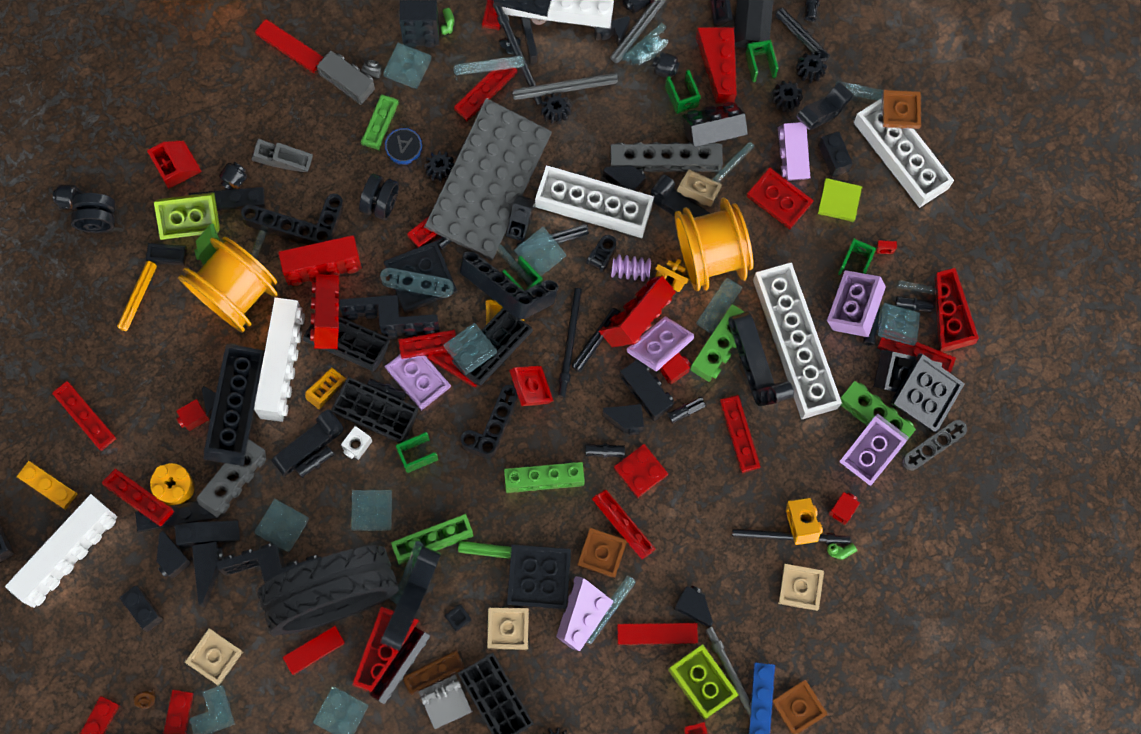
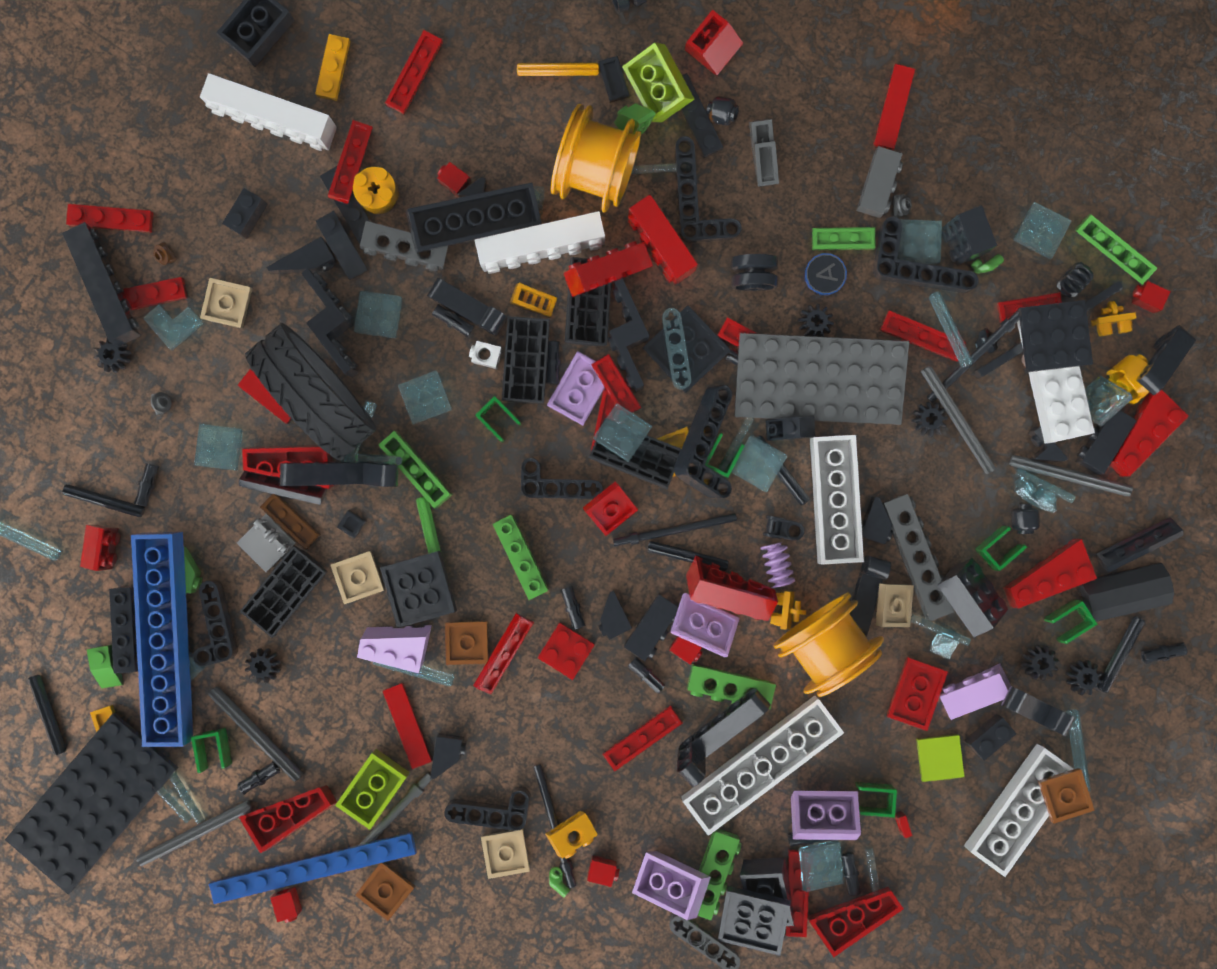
camera: 75 degrees right, 15 degrees up
black slope [156,531,191,579] -> none
clear light blue tile [696,278,743,334] -> none
none -> black beam [444,786,530,831]
none -> black beam [873,217,979,293]
none -> clear light blue plate [929,631,959,659]

